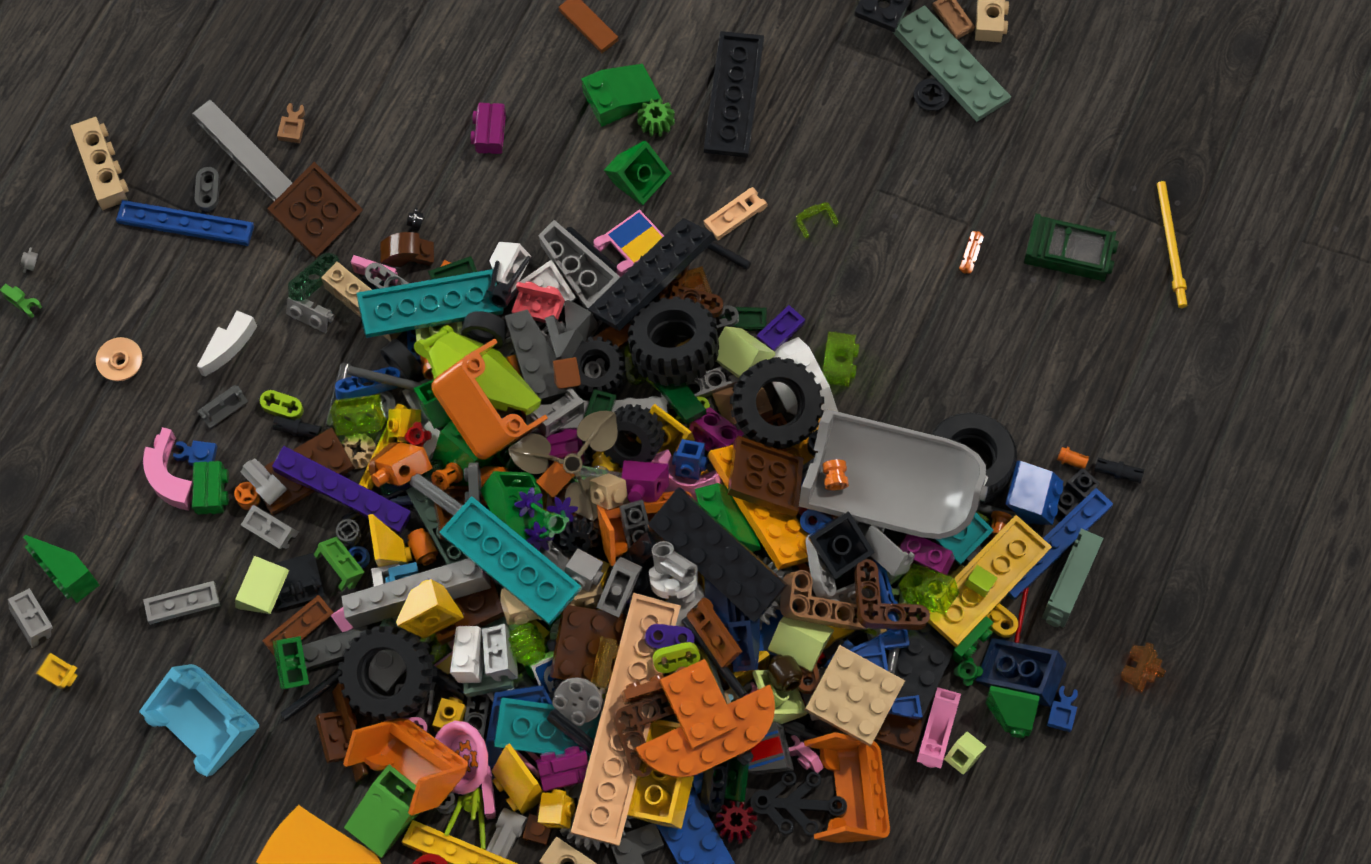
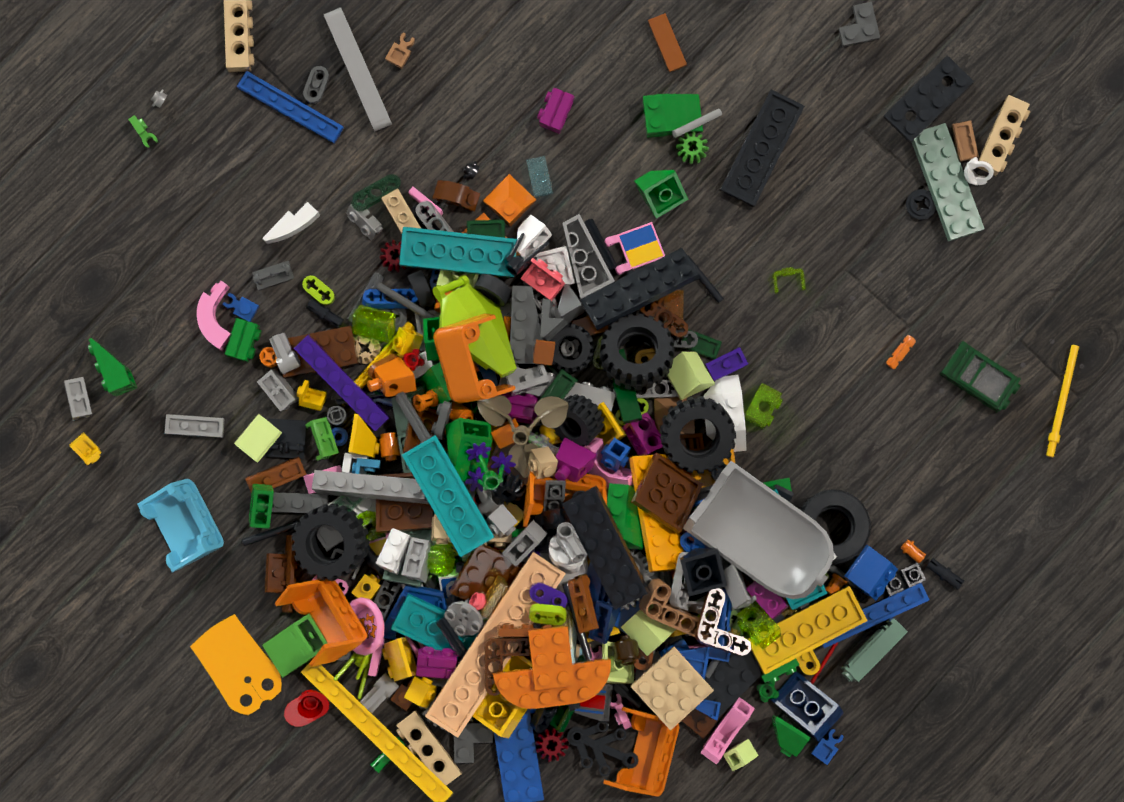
camera: 20 degrees right, 15 degrees up
light nougat dish [96,337,143,381] -> none
reddish brown plate [266,162,363,258] -> none
yellow slope [396,579,464,639] -> none
light nougat plate [704,187,768,241] -> none
orange wheel [822,459,849,491] -> none
lime slope [964,565,997,598] -> none
clear orange hips [1121,642,1165,692] -> none
none -> yellow bracket [297,380,327,411]
none -> dark red gear [380,240,407,273]
none -> coral plate [469,592,486,610]
none -> orange slope [483,174,536,227]
none -> clear light blue plate [526,156,553,198]
none -> light grey bar [672,109,722,138]
none -> white piece [964,157,994,185]

